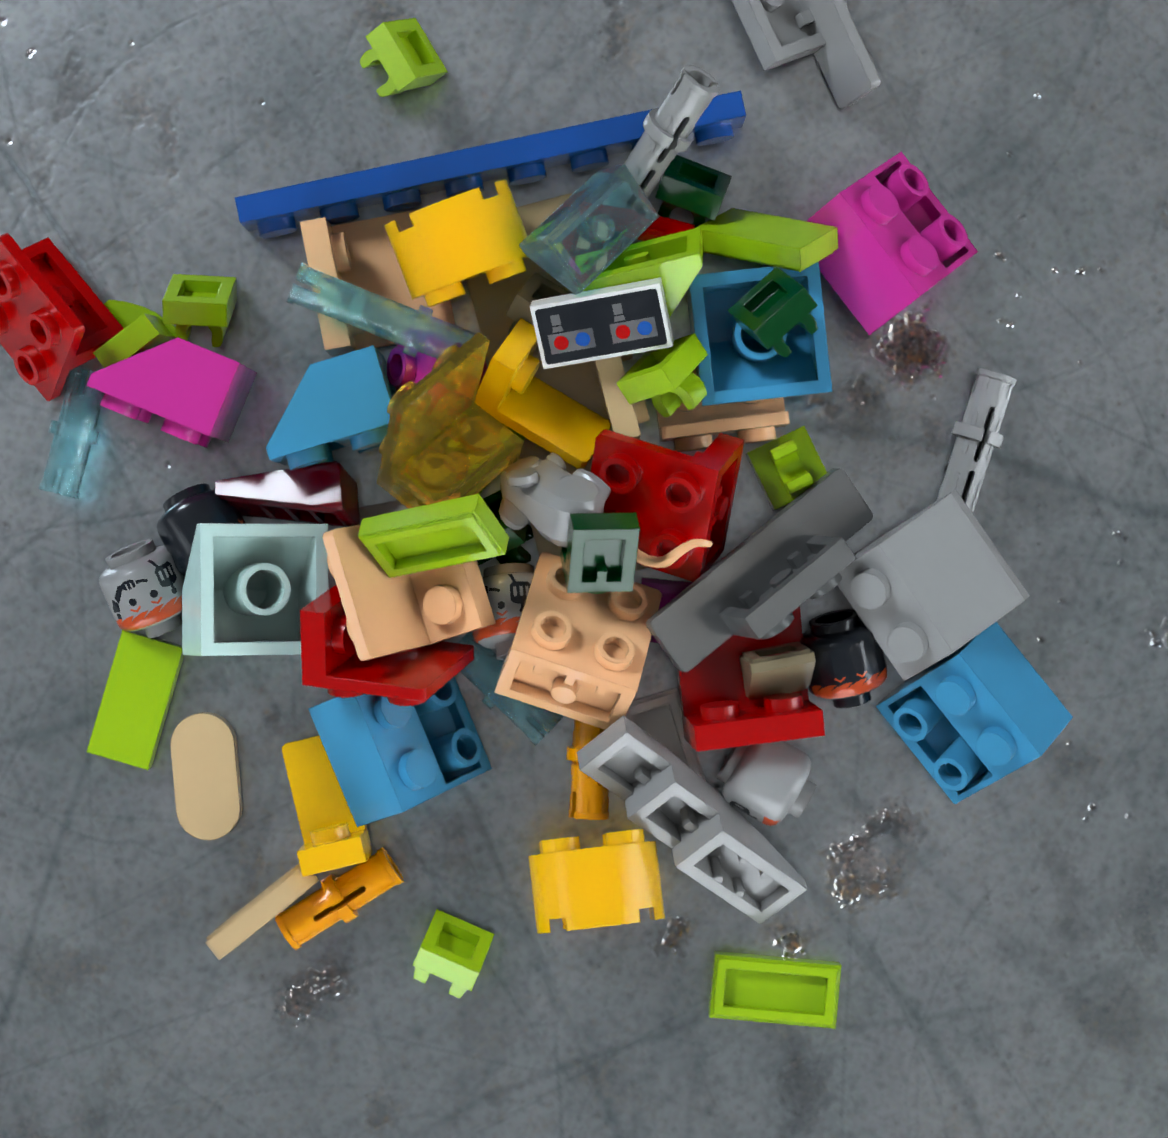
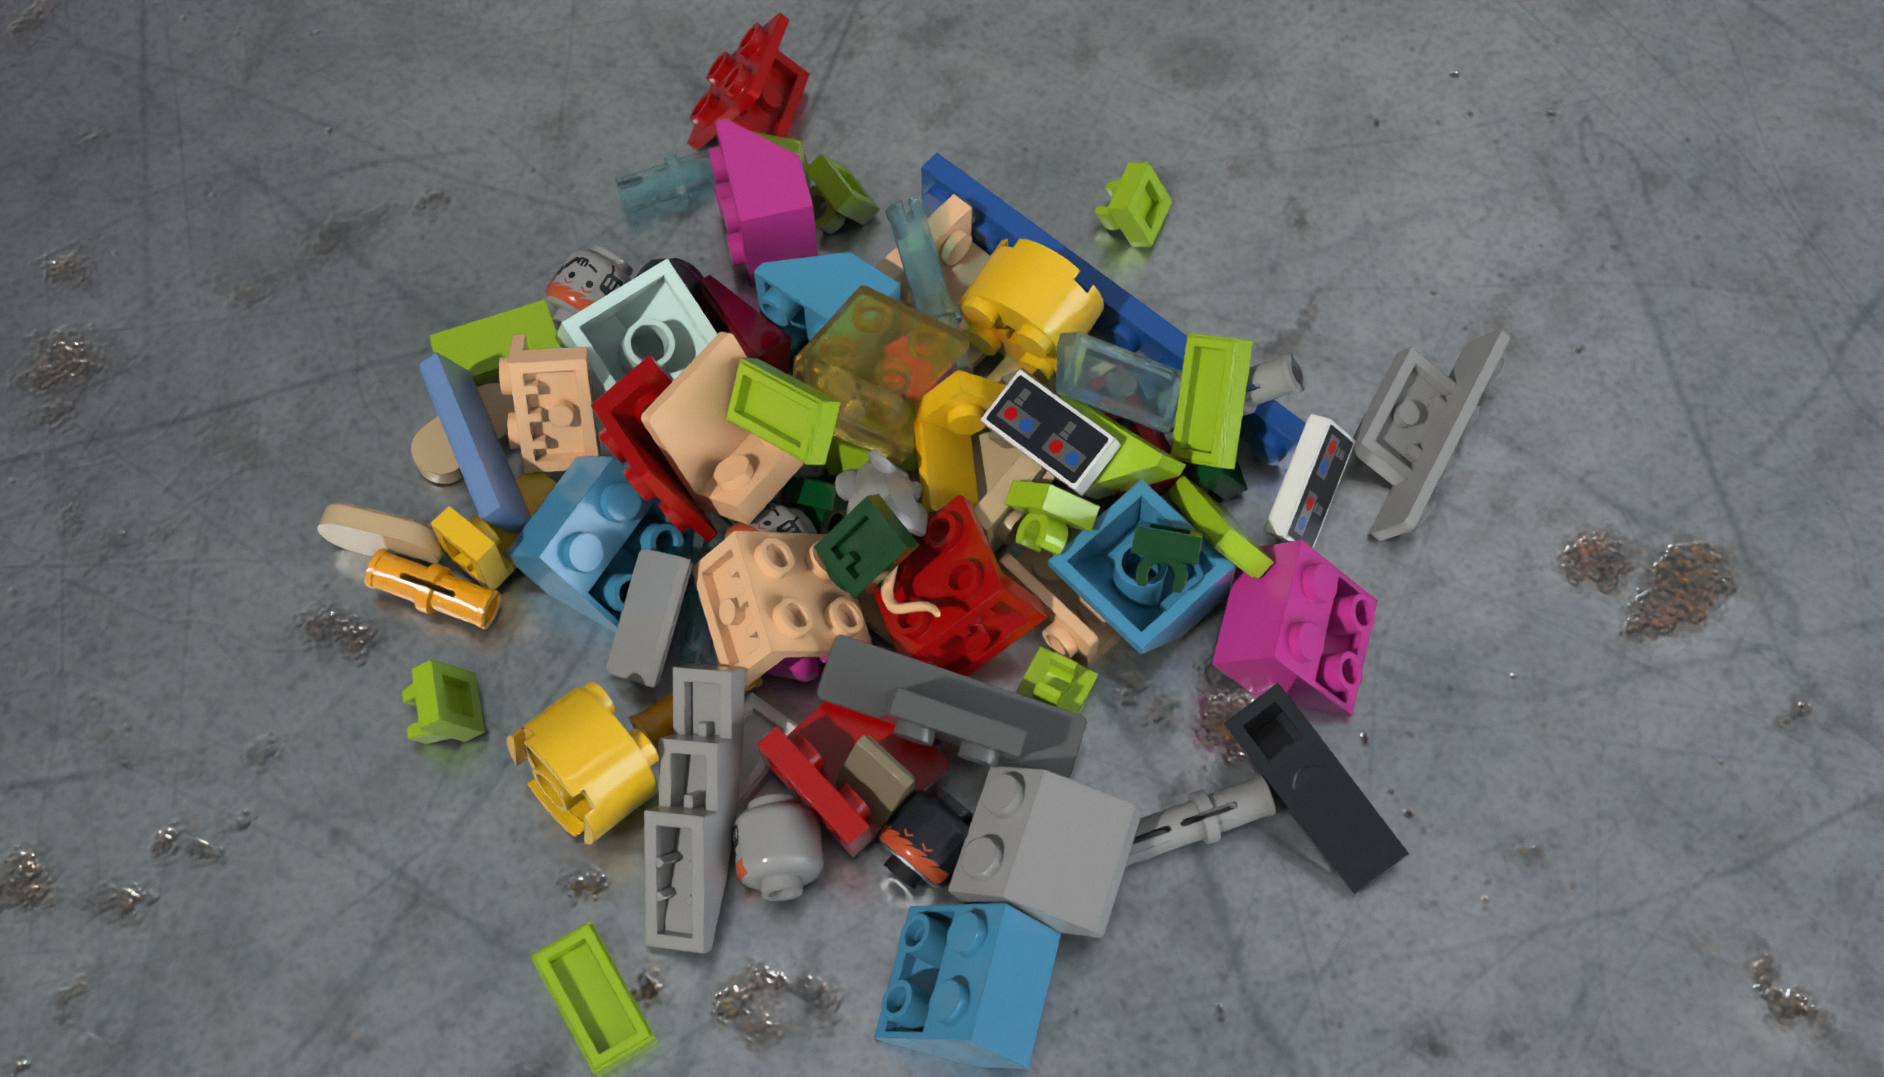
camera: 50 degrees right, 25 degrees down
none -> medium blue tile [419,352,531,535]
none -> light nougat bracket [499,334,602,473]
none -> light grey slope [606,549,693,687]
none -> lime tile [1170,333,1253,469]
none -> black slope [1224,683,1409,895]
none -> tile [1264,414,1356,548]

